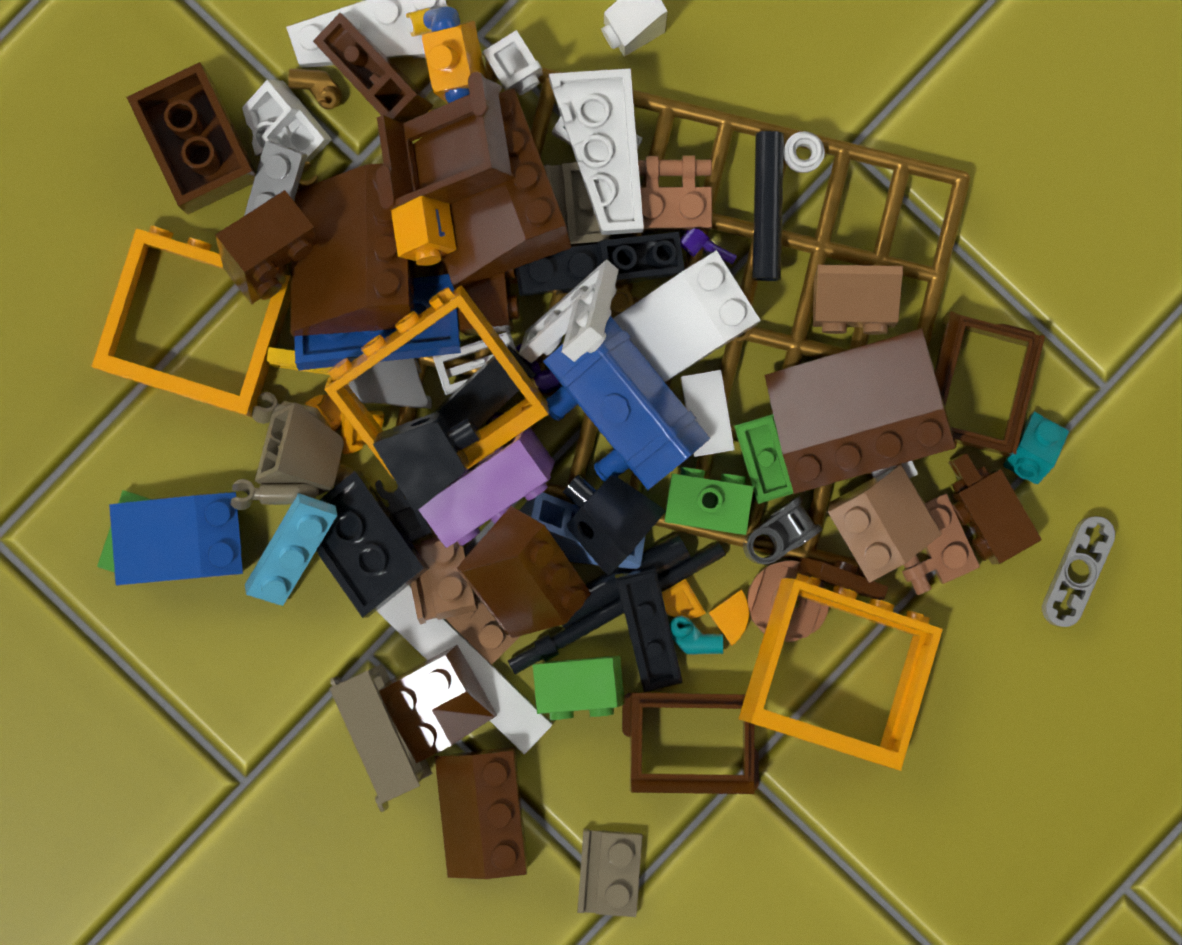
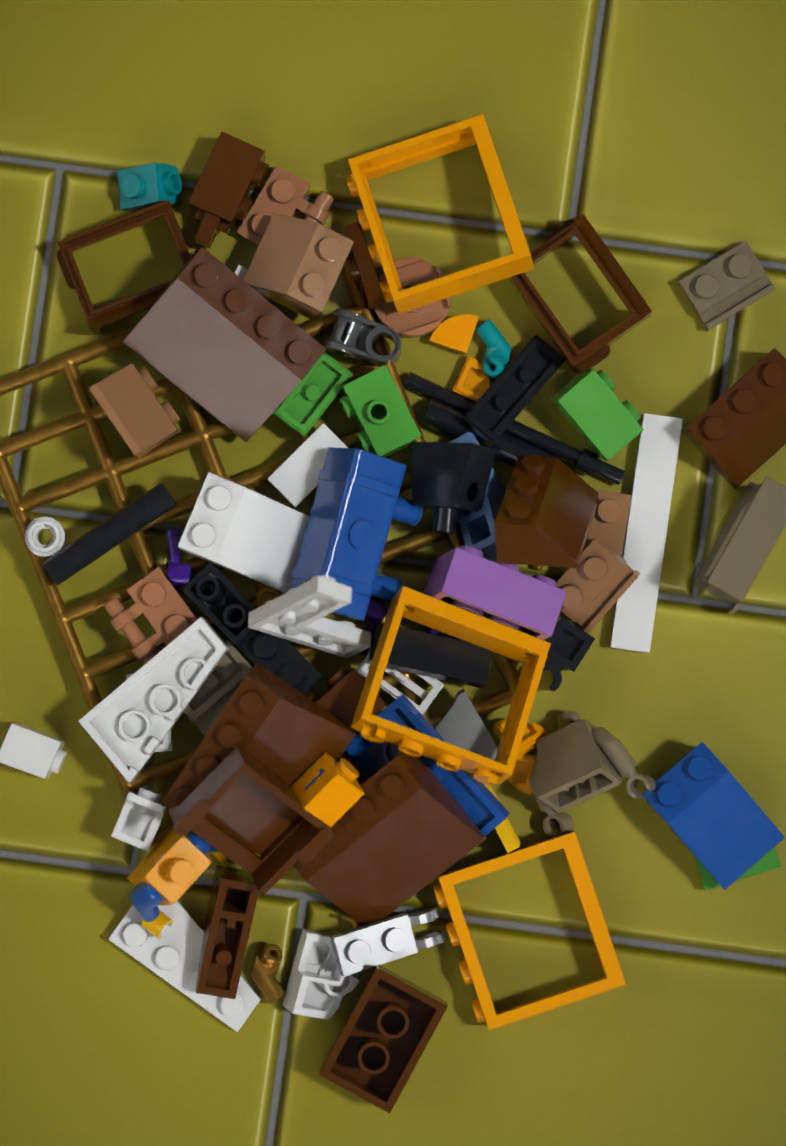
camera: 130 degrees left, 0 degrees up
reddish brown slope [215,190,316,305] -> none
medium azure plate [245,493,337,606] -> none
black plate [316,471,430,618] -> none
black torso [373,412,481,512] -> none
reddish brown slope [379,645,497,764] -> none
light grey beam [1042,516,1115,627] -> none

